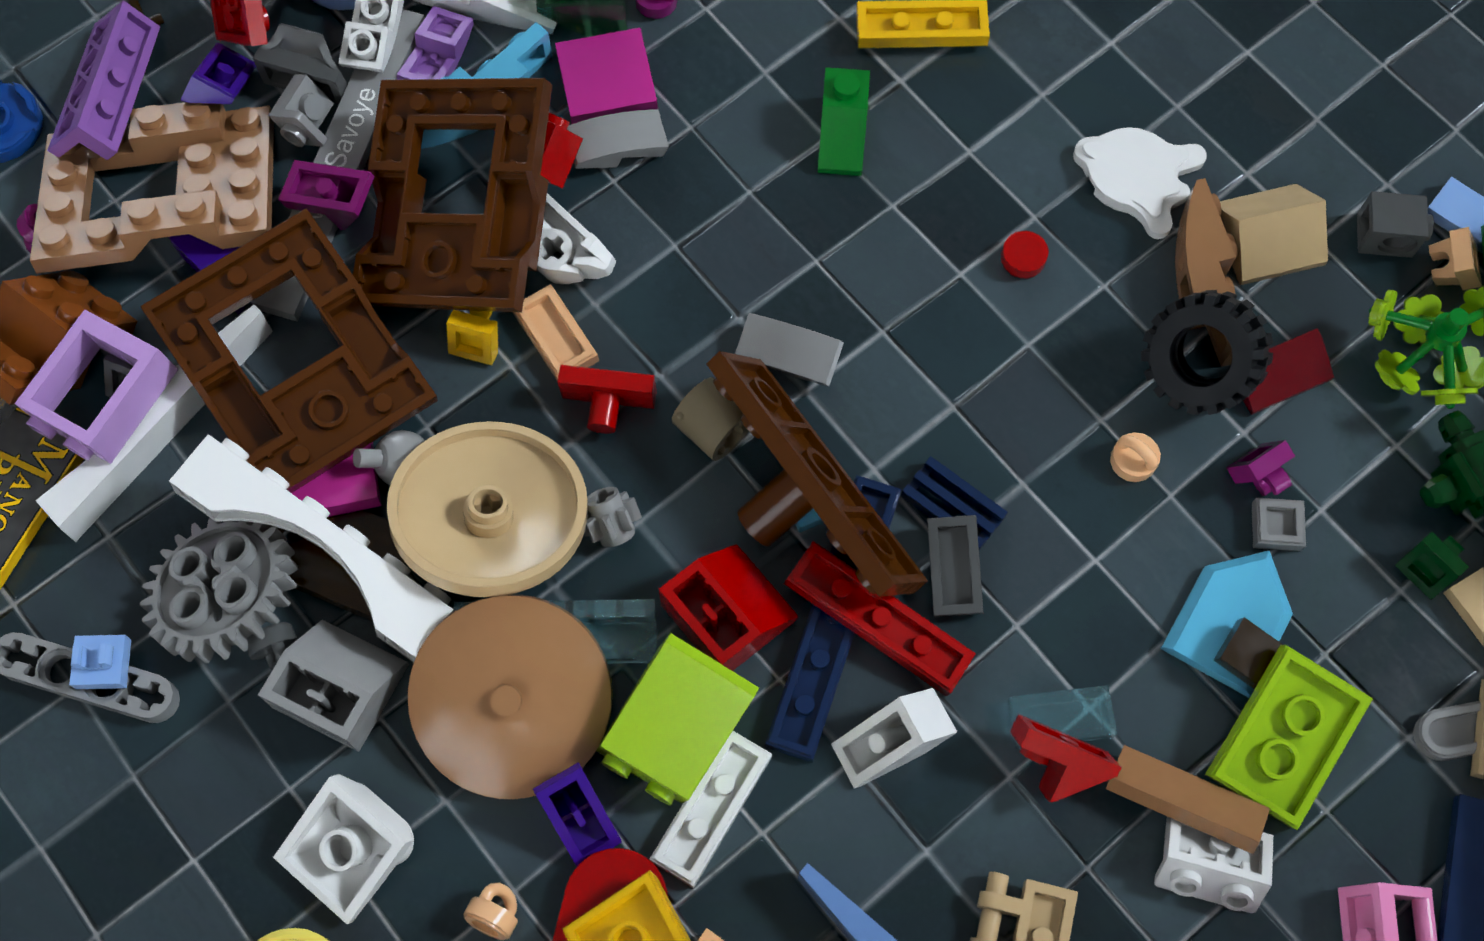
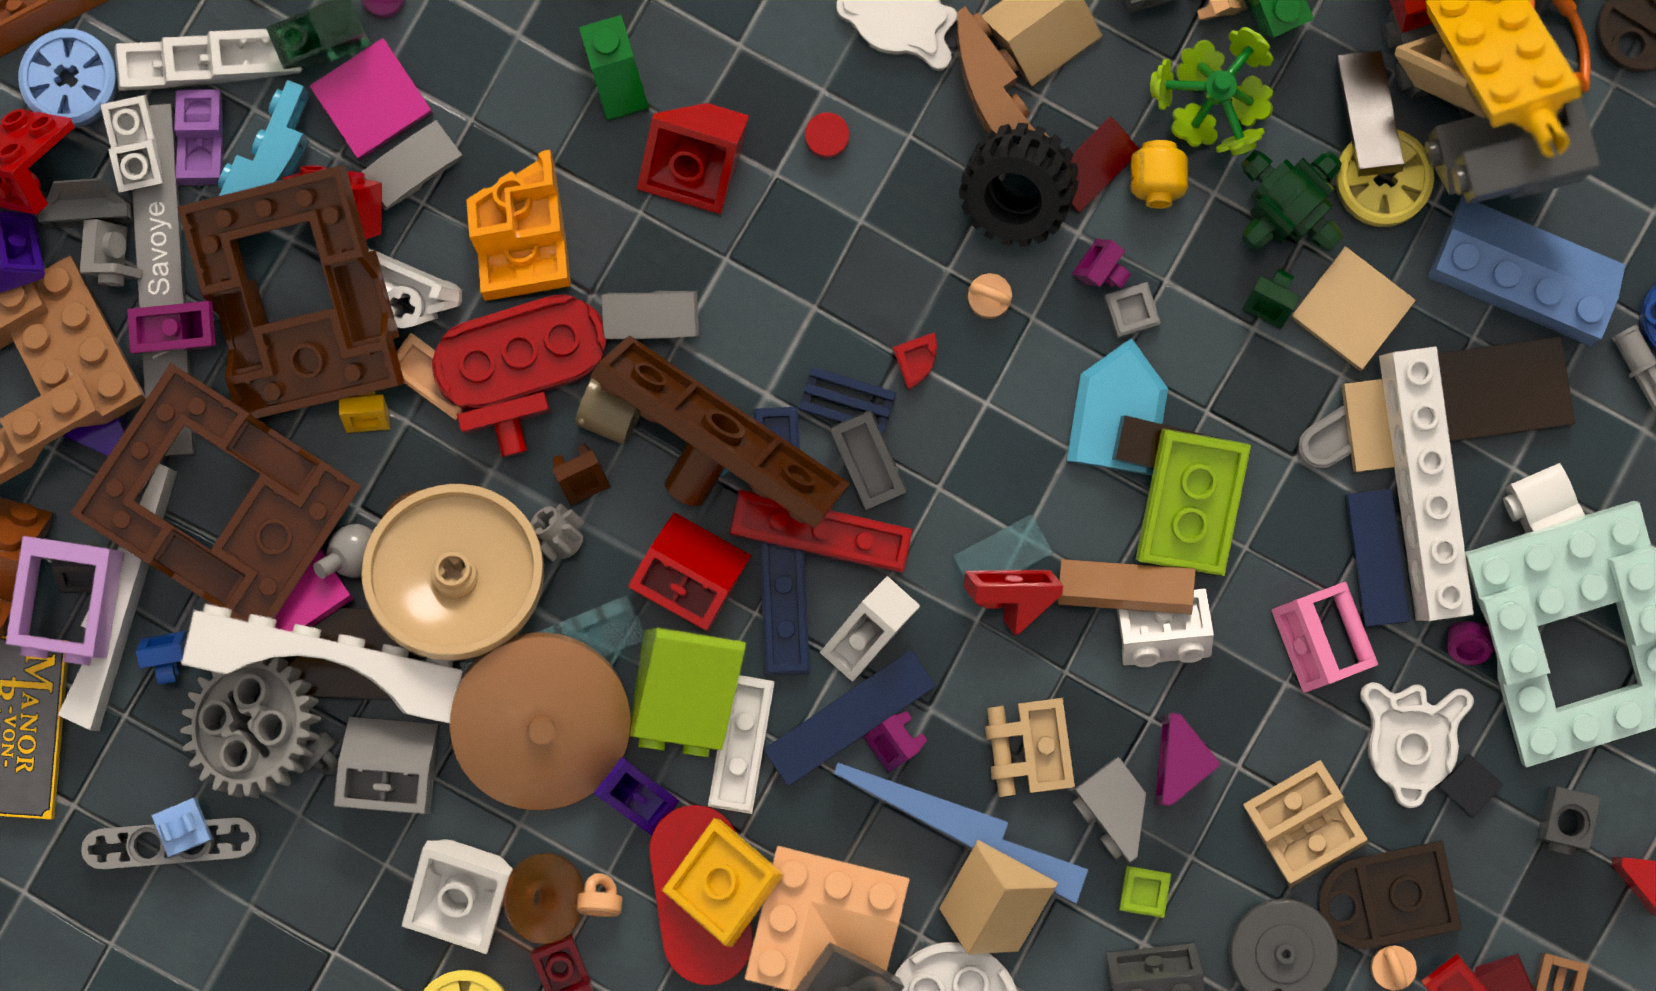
camera: 20 degrees left, 15 degrees up
none -> blue tile [135,631,187,685]
none -> red tile [432,294,606,410]
none -> light orange slope [467,150,571,301]
none -> clear orange dish [504,853,584,944]
none -> reddish brown tile [552,443,611,506]
none -> red slope [637,103,749,214]
none -> dark blue tile [763,649,936,787]
none -> magenta tile [863,711,928,773]
none -> red tile [892,332,937,390]
none -> yellow head [1130,140,1188,209]

